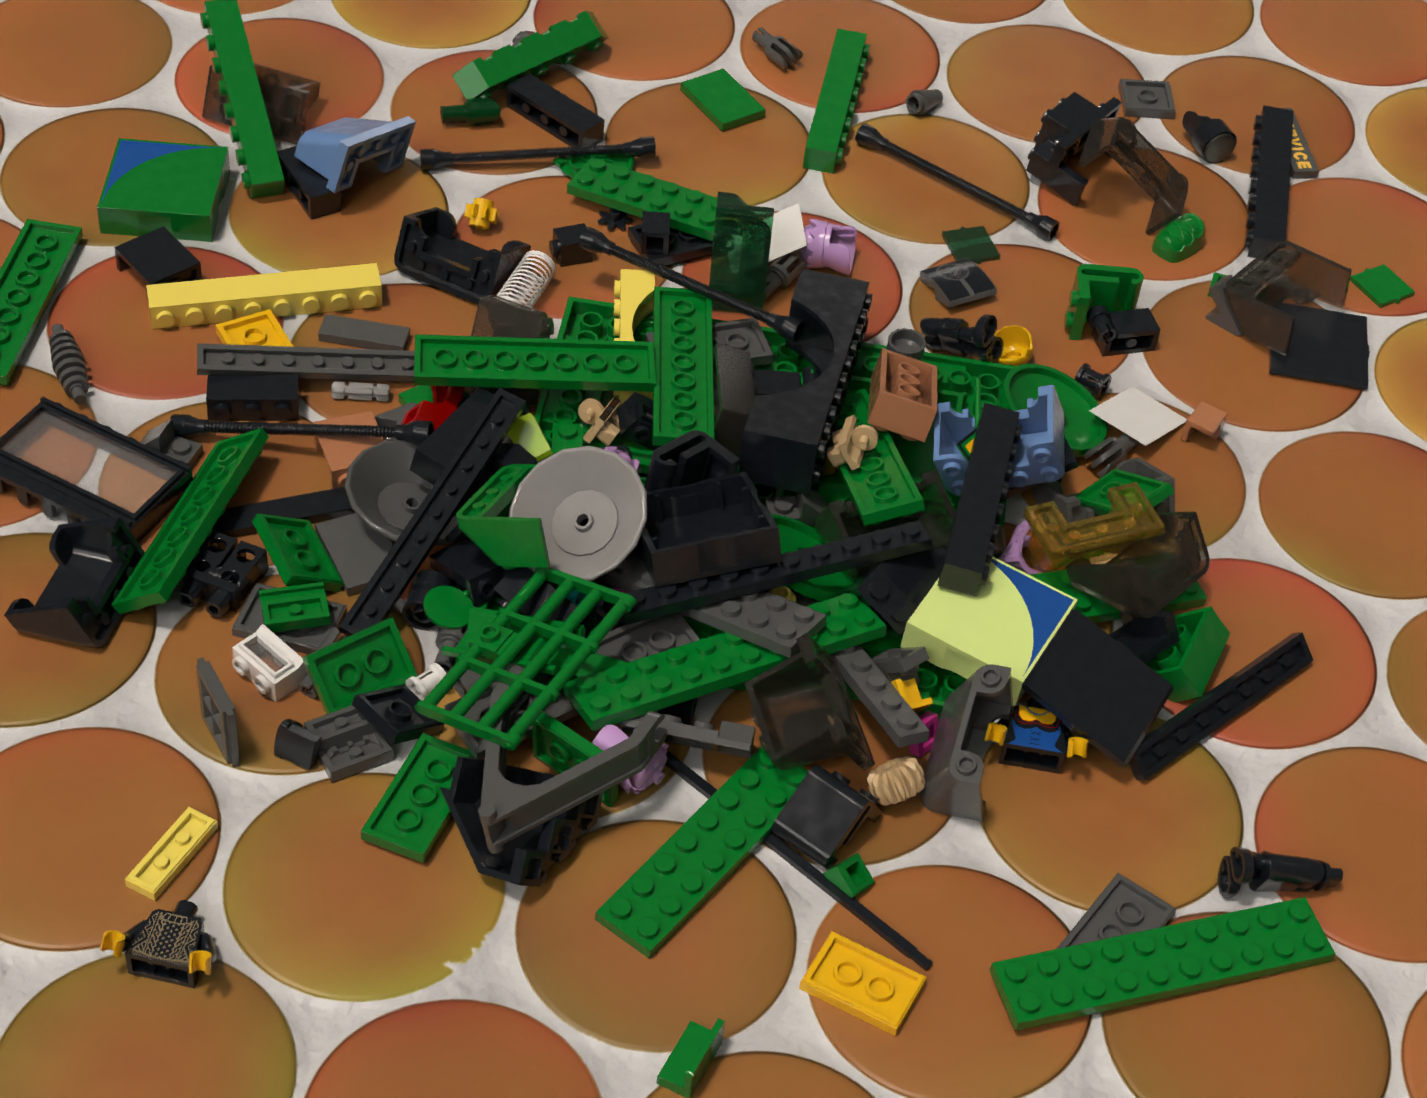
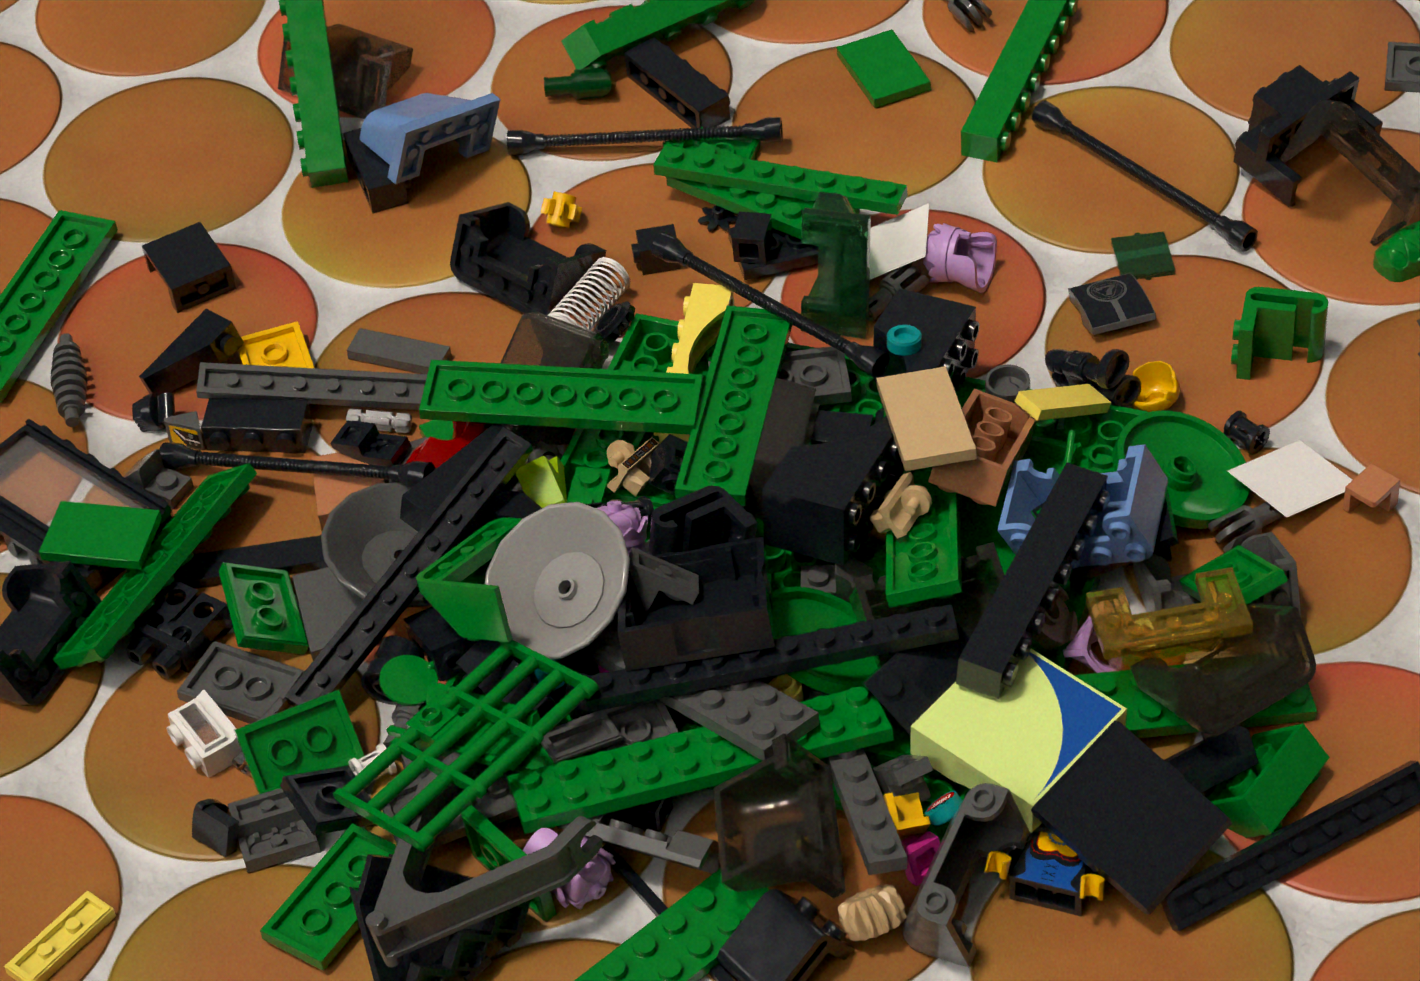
camera: 20 degrees right, 0 degrees up
green tile [97,138,230,242] -> none
light yellow brick [146,263,382,330] -> none
dark grey piece [196,658,240,768] -> none
green plate [259,582,331,632] -> none
dark grey cone [906,89,943,115] -> none
black hinge [1086,305,1160,356] -> none
none -> green tile [39,501,162,570]
none -> black piece [132,392,175,432]
none -> black slope [139,309,244,394]
none -> slope [164,411,205,450]
none -> black slope [330,420,412,466]
none -> dark grey tile [541,712,623,764]
none -> black gear [593,301,635,347]
none -> dark grey slope [629,547,699,612]
none -> green plate [653,145,908,215]
none -> tan tile [876,366,977,471]
none -> teal tile [887,325,922,356]
none -> teal tile [925,791,963,826]
none -> light yellow tile [1014,384,1112,421]

